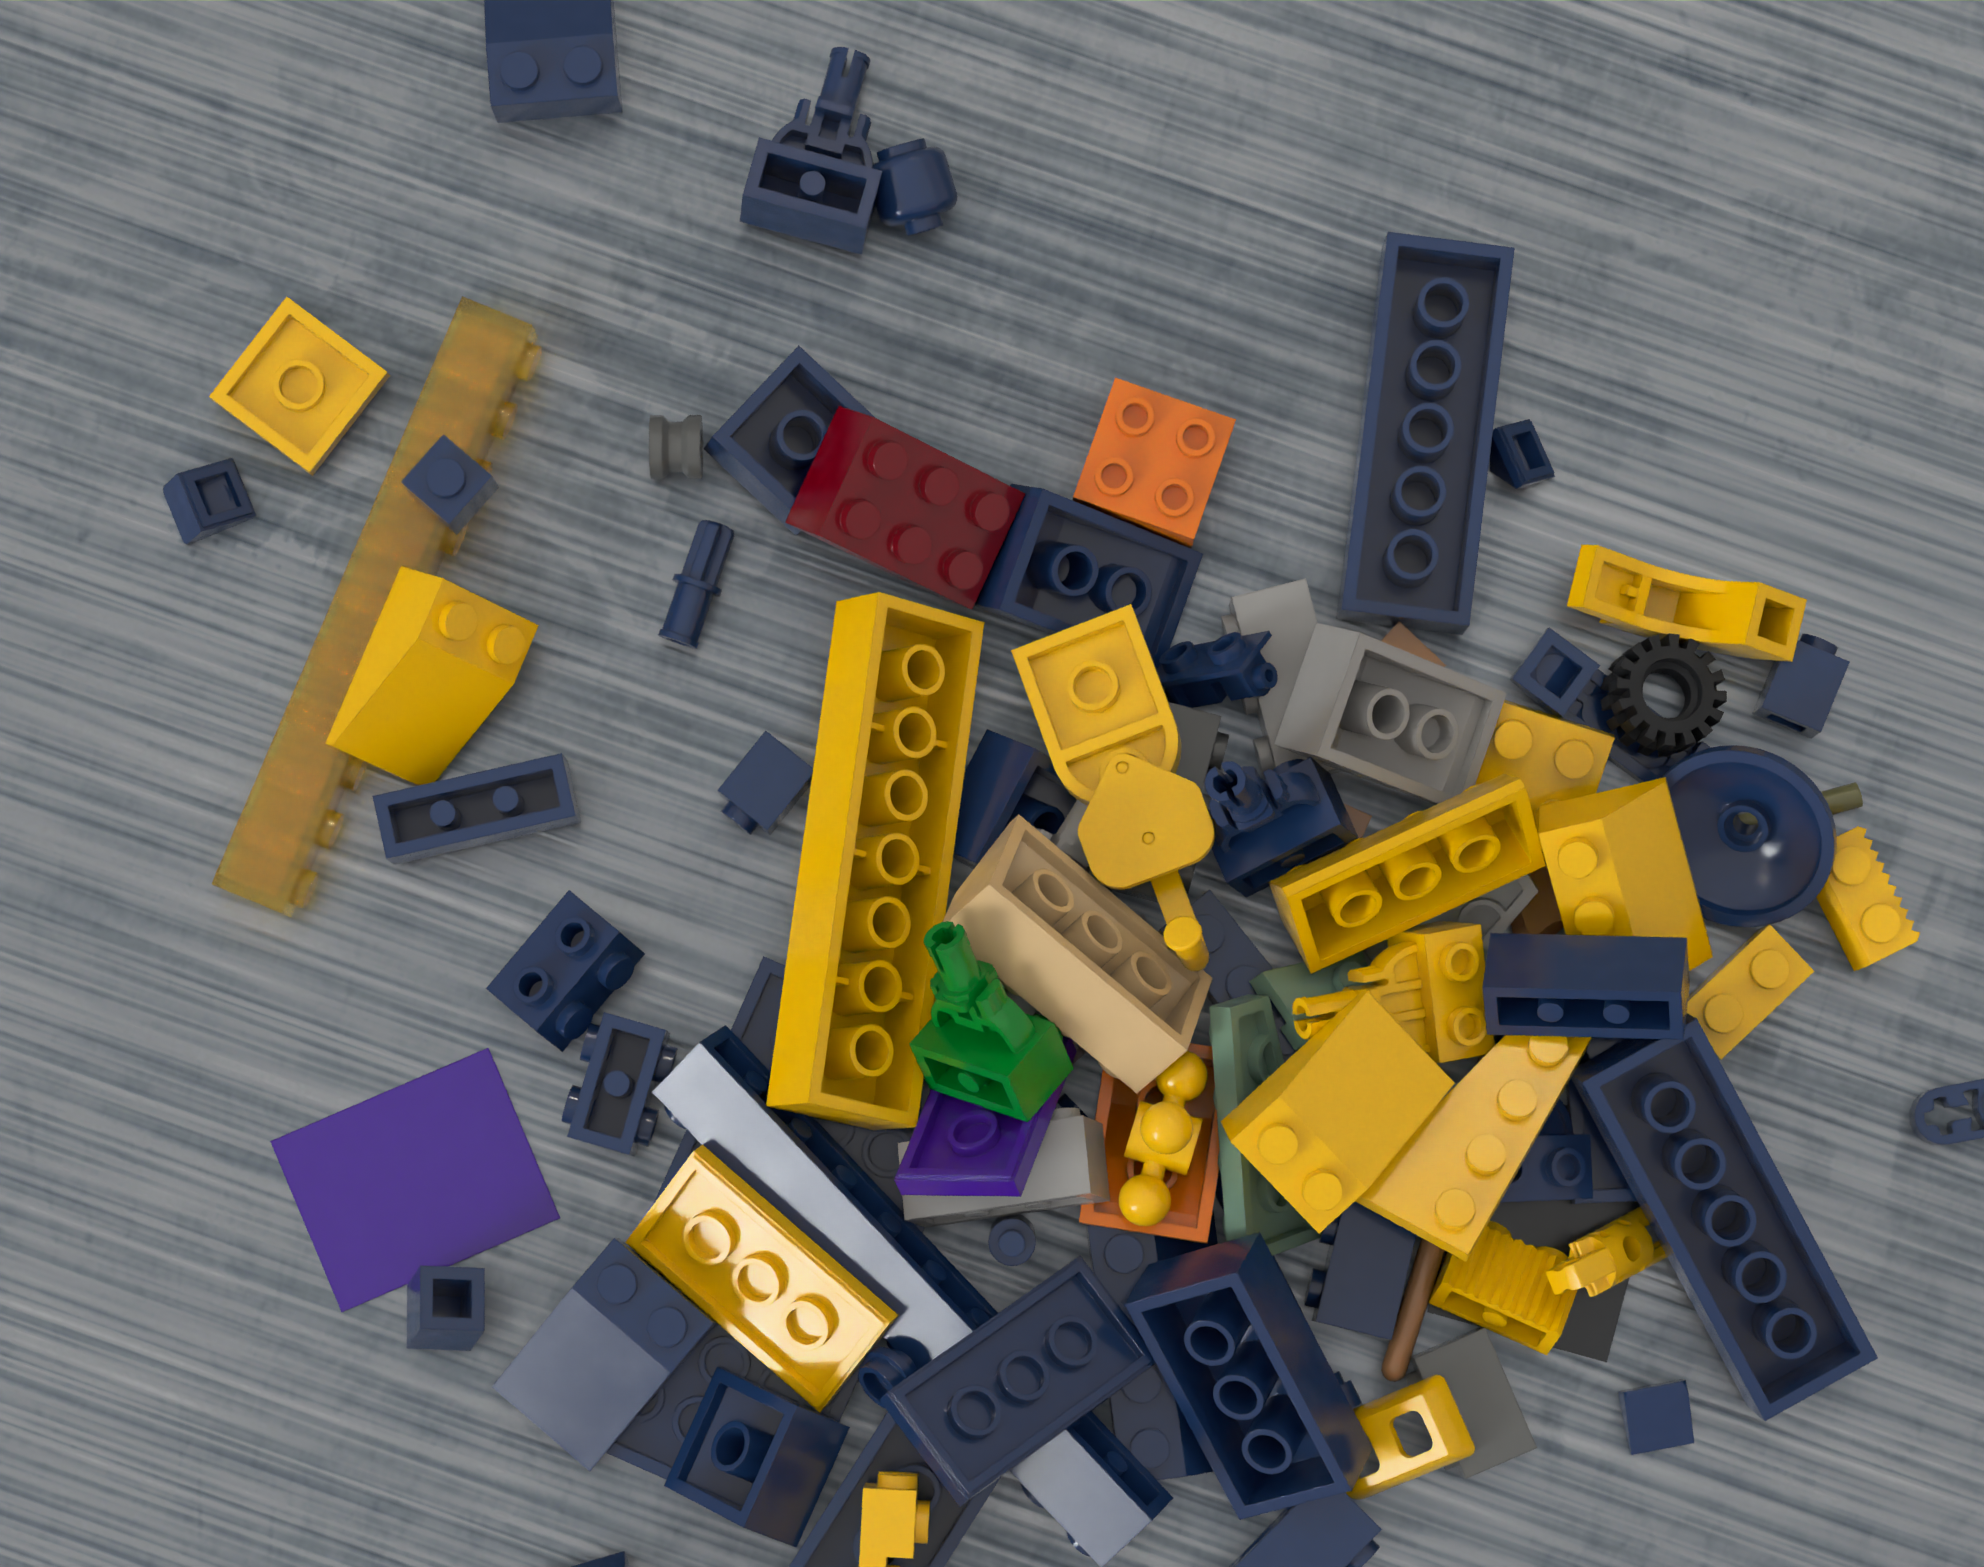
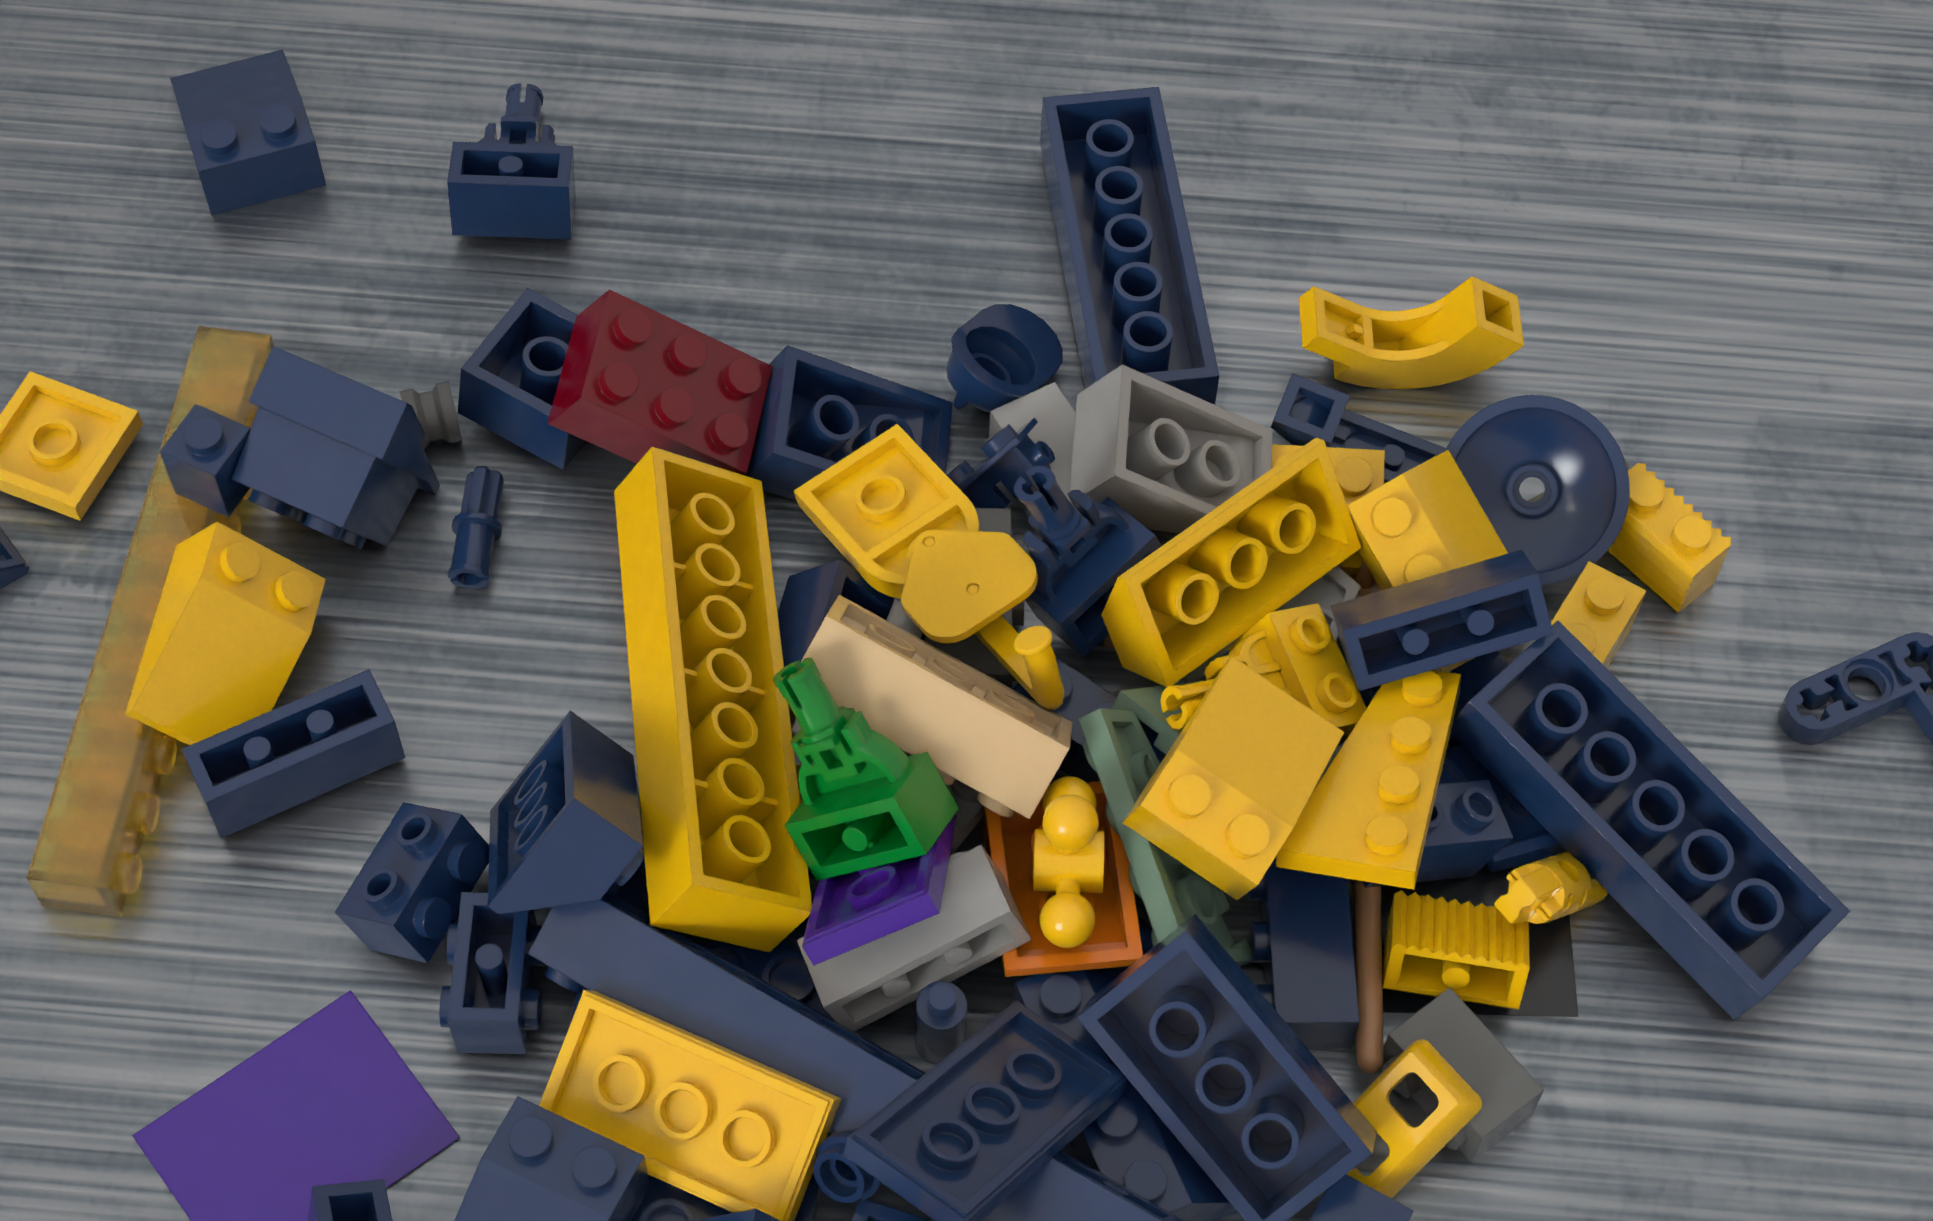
camera: 15 degrees left, 25 degrees down
dark blue brick [717,731,813,835] -> none
dark blue head [871,138,957,236] -> none
orange brick [1073,378,1236,549] -> none
dark blue slope [1490,419,1555,489] -> none
black tyre [1601,633,1727,757] -> none
dark blue slope [1618,1379,1694,1455] -> none
dark blue brick [1752,634,1850,738] -> none
none -> dark blue piece [231,346,440,549]
none -> dark blue slope [488,710,645,914]
none -> dark blue piece [946,304,1063,412]

